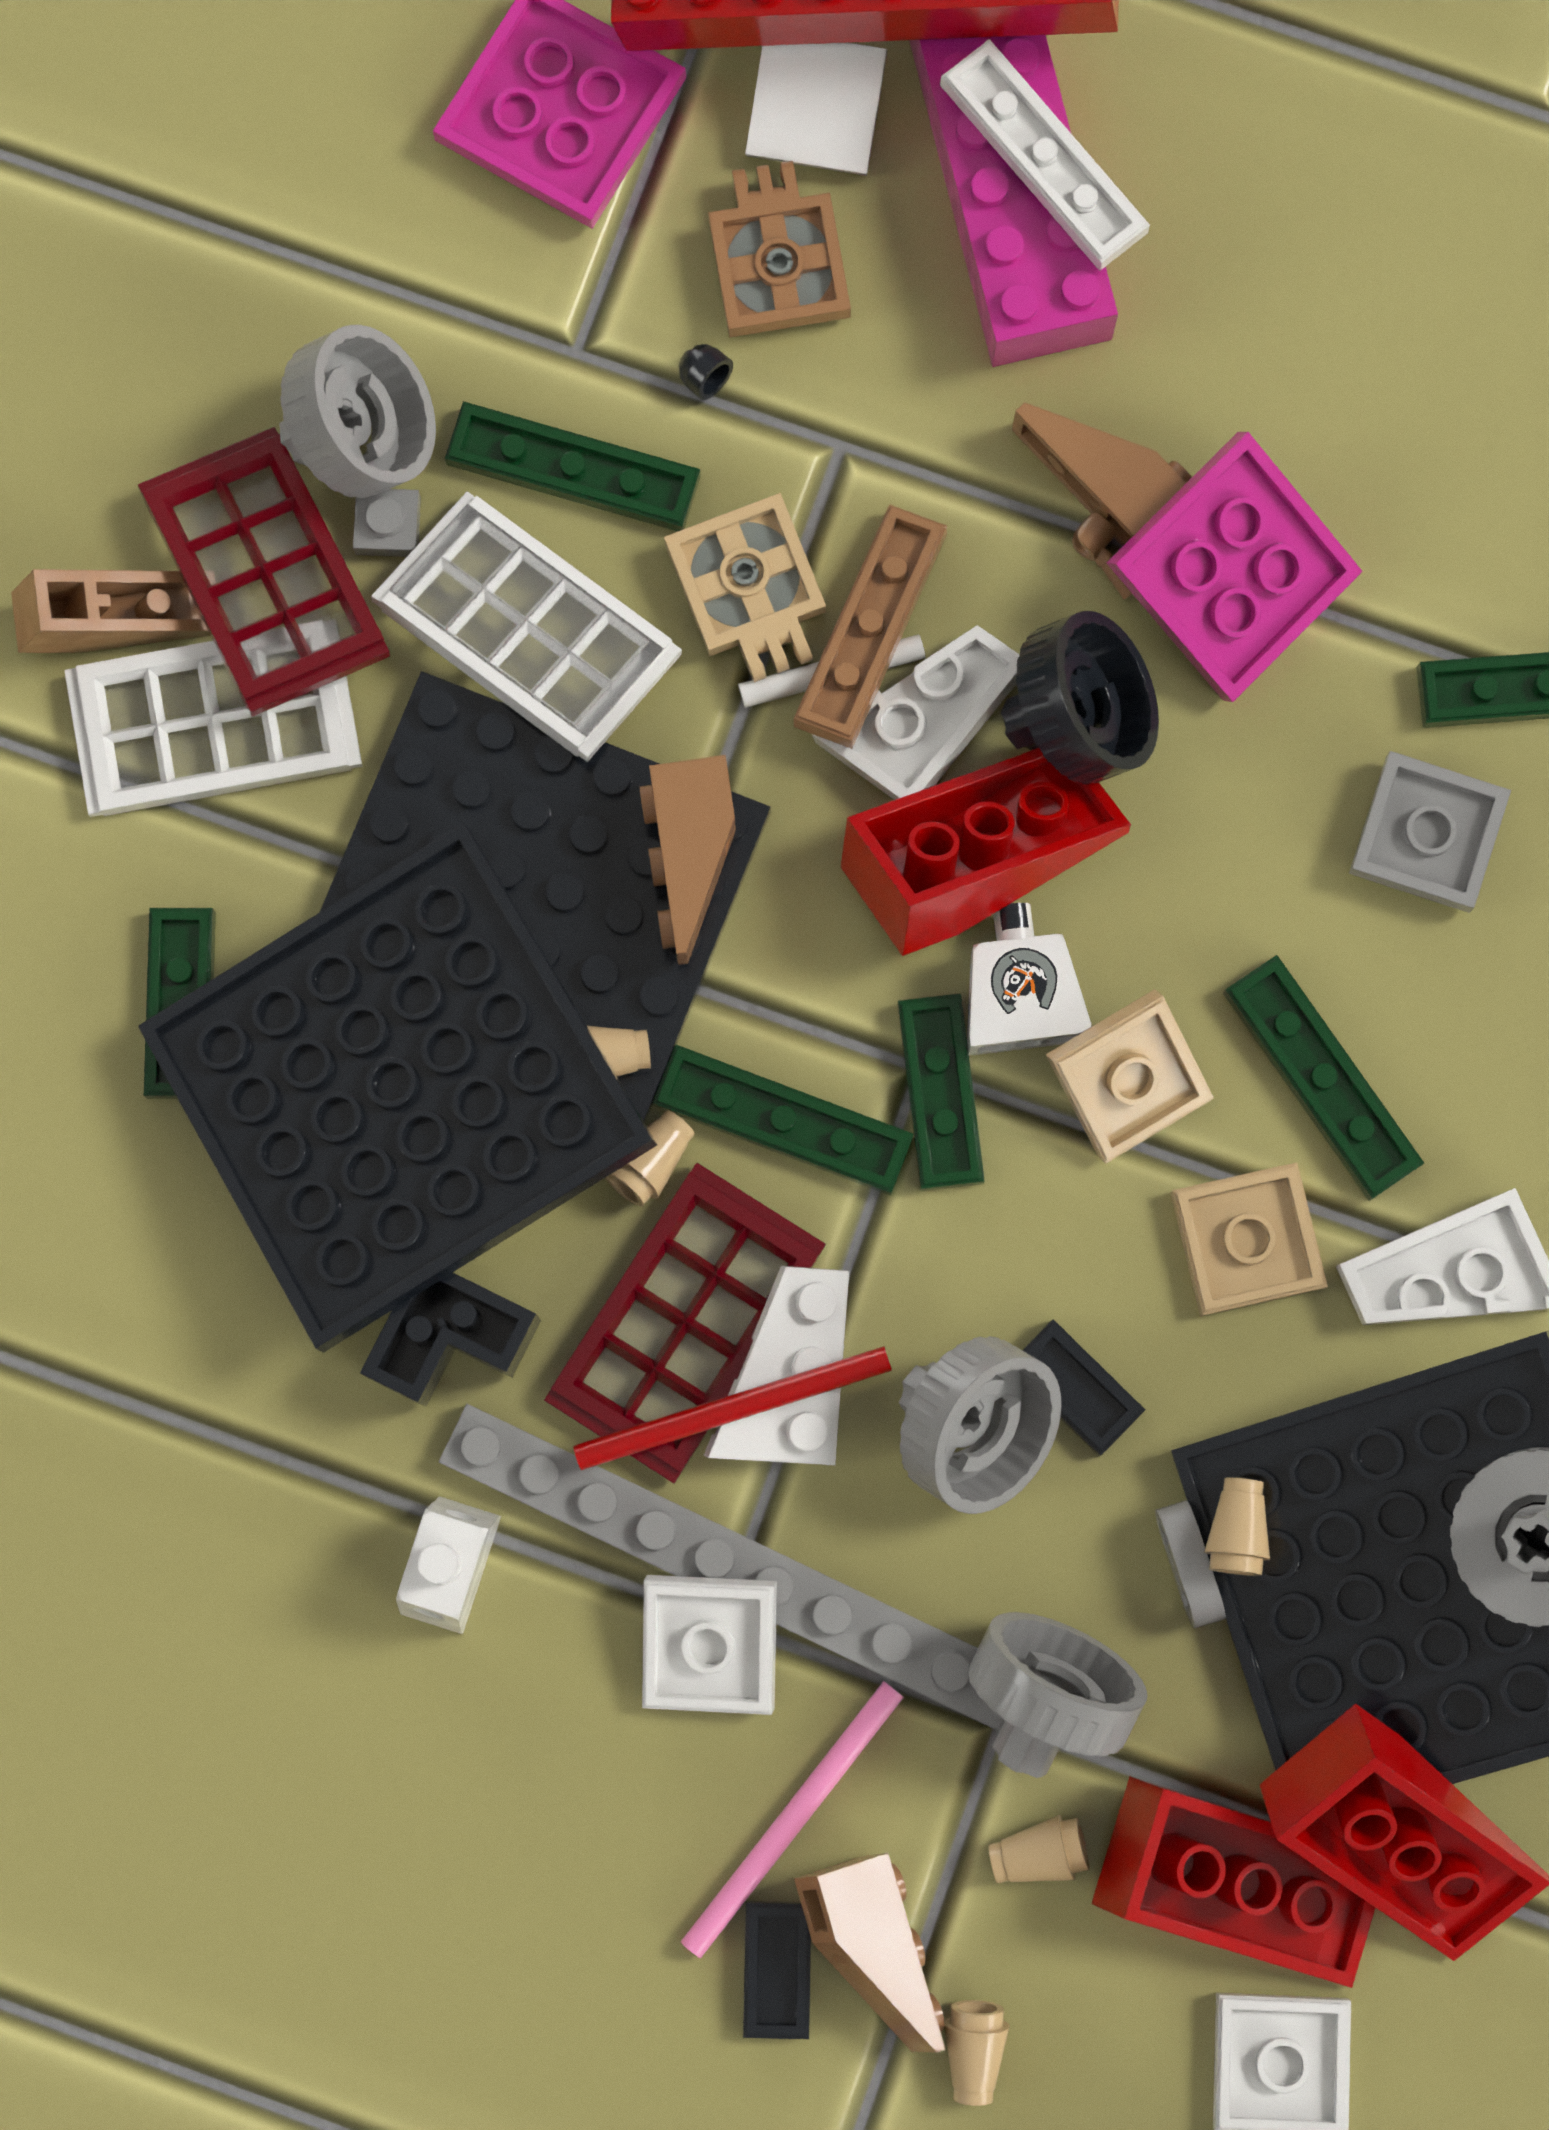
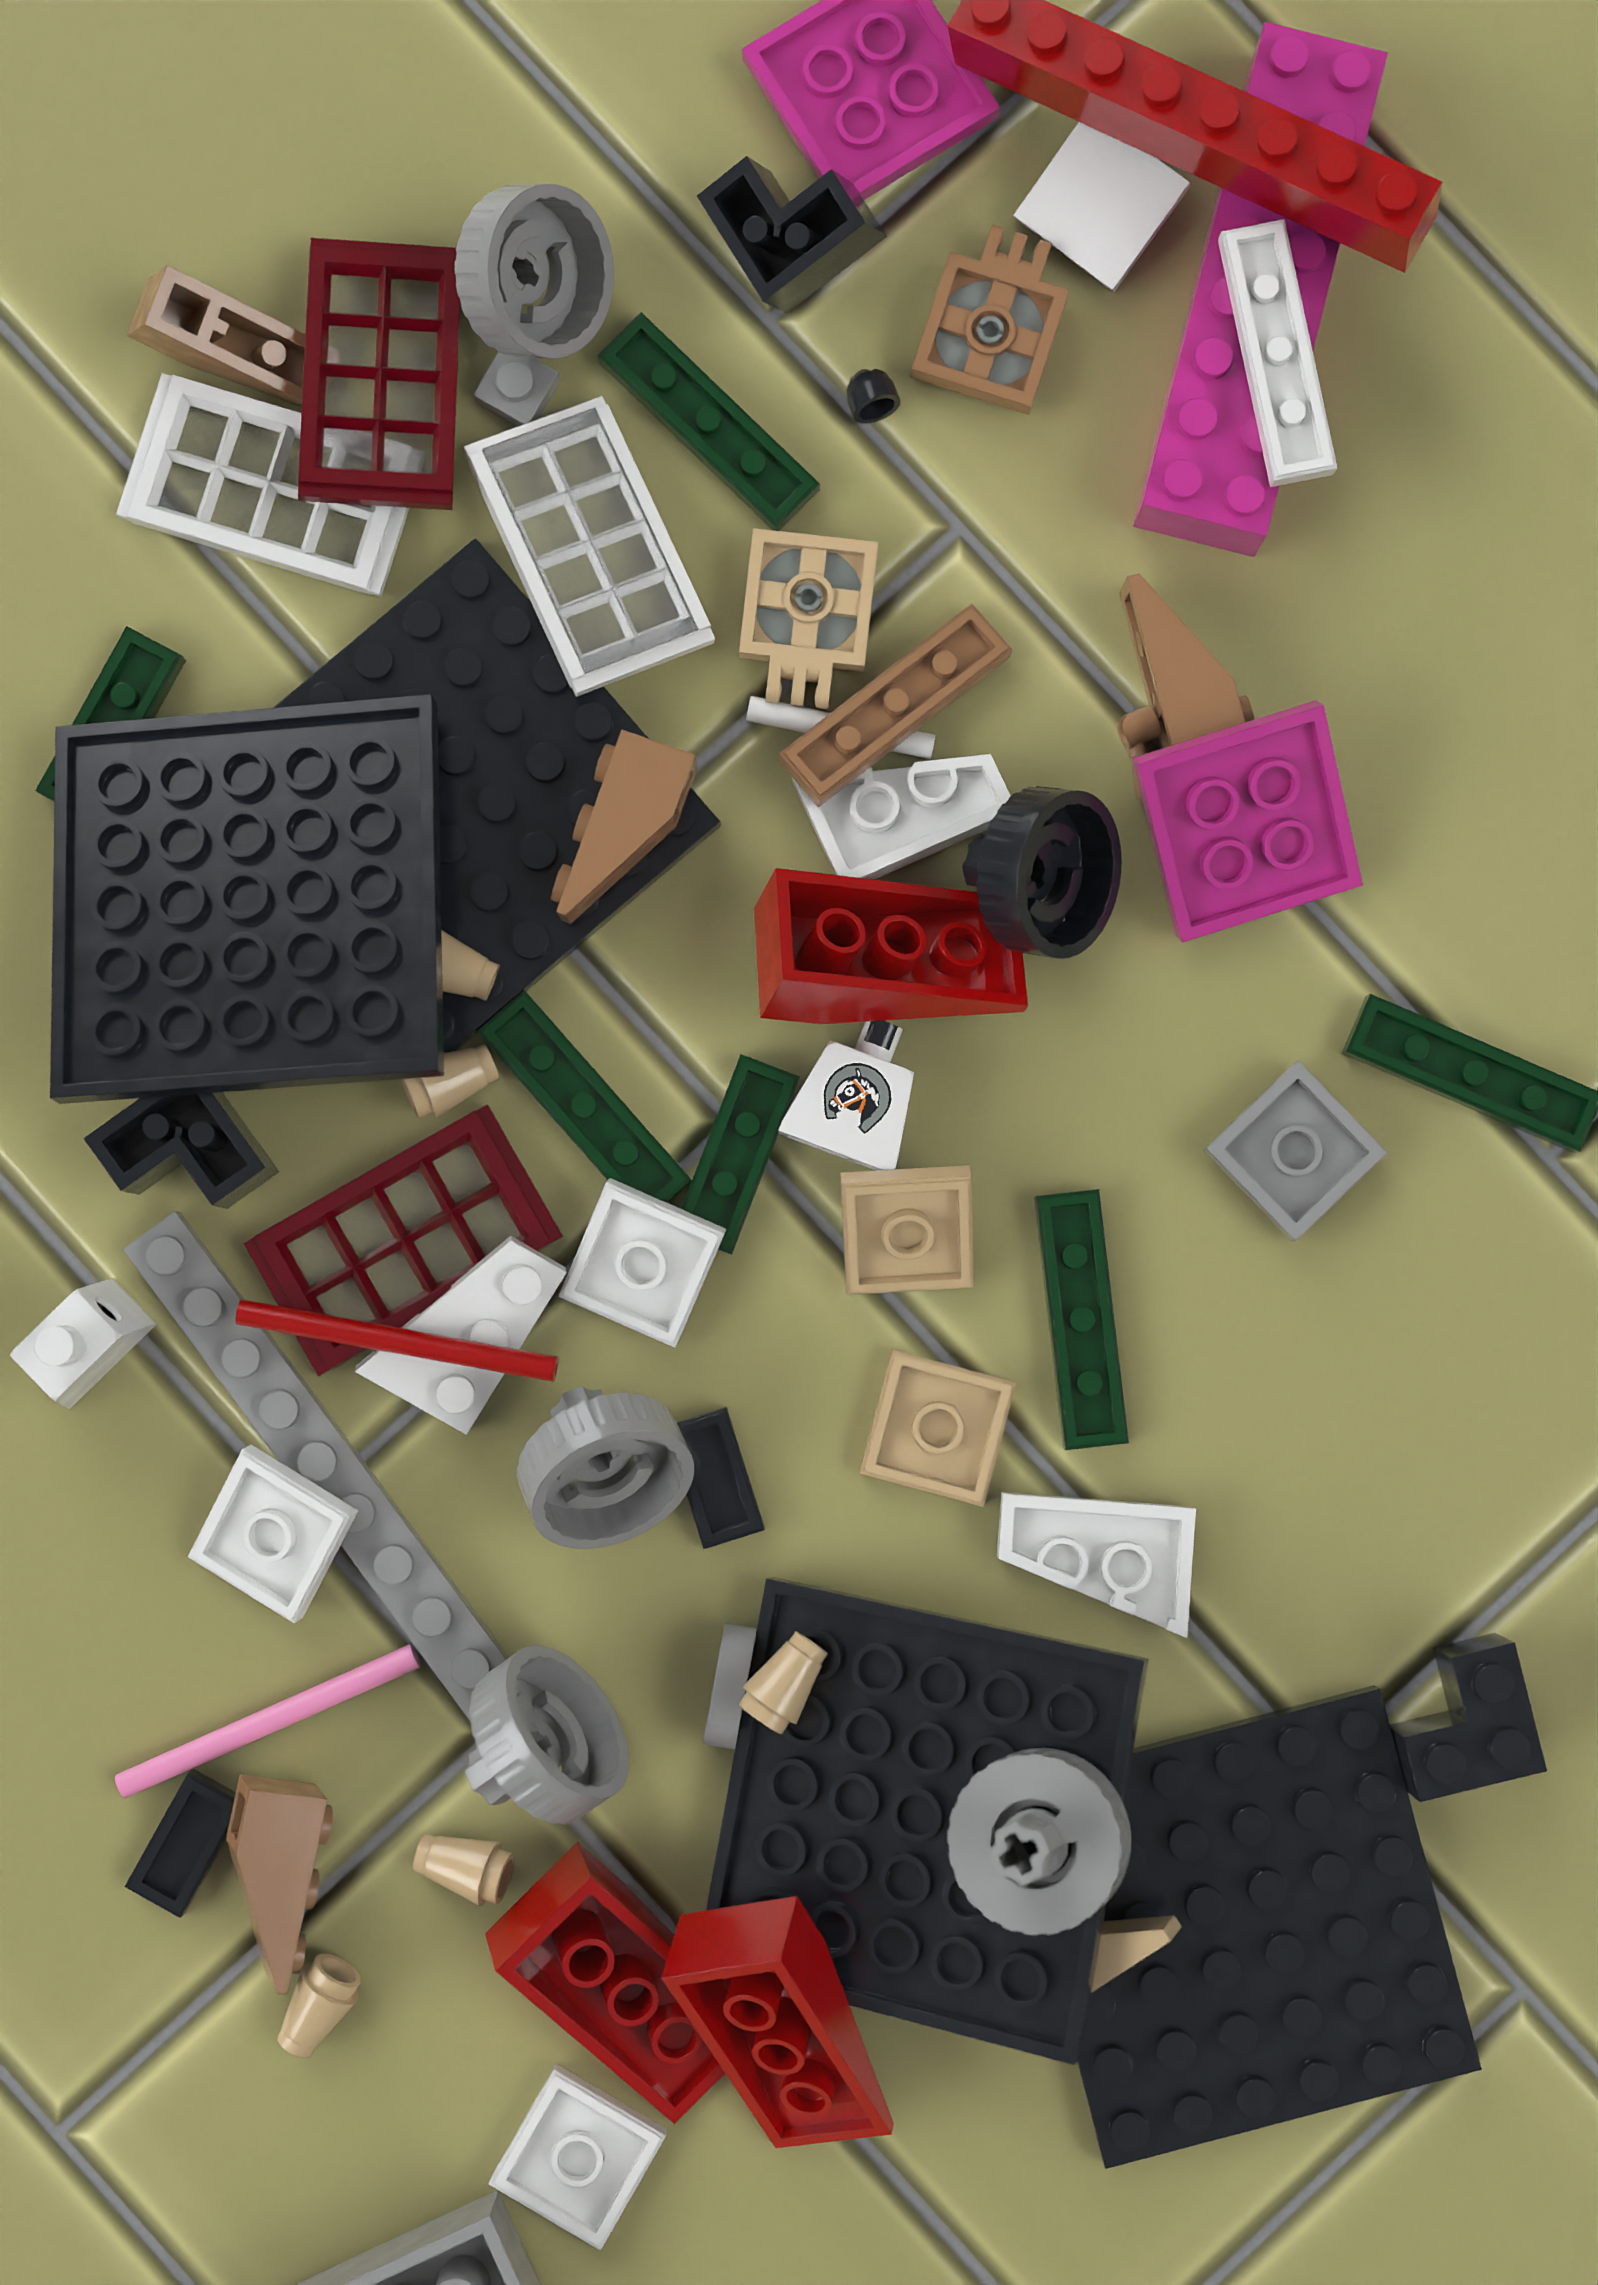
camera: 25 degrees right, 5 degrees up
none -> white tile [558,1178,727,1348]
none -> black brick [697,156,887,313]

